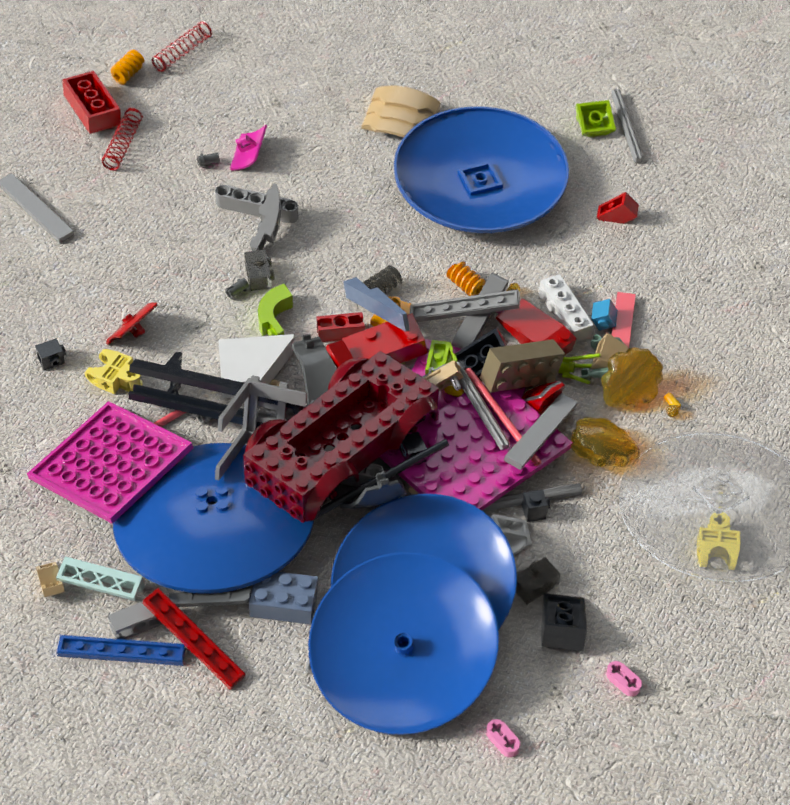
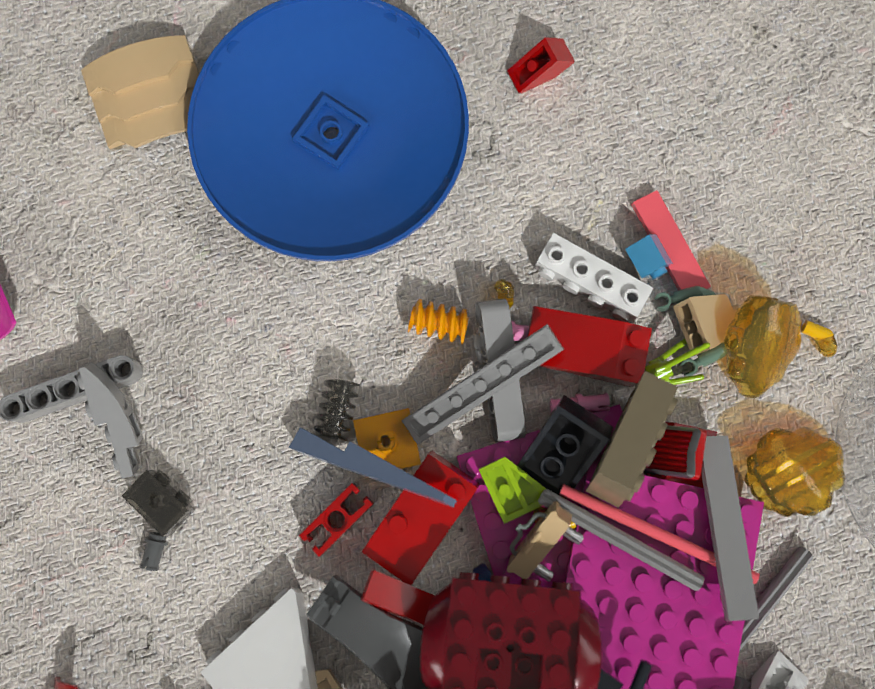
camera: 35 degrees left, 30 degrees up
lime arch [258,284,293,336] -> none
black brick [522,489,550,522] -> none

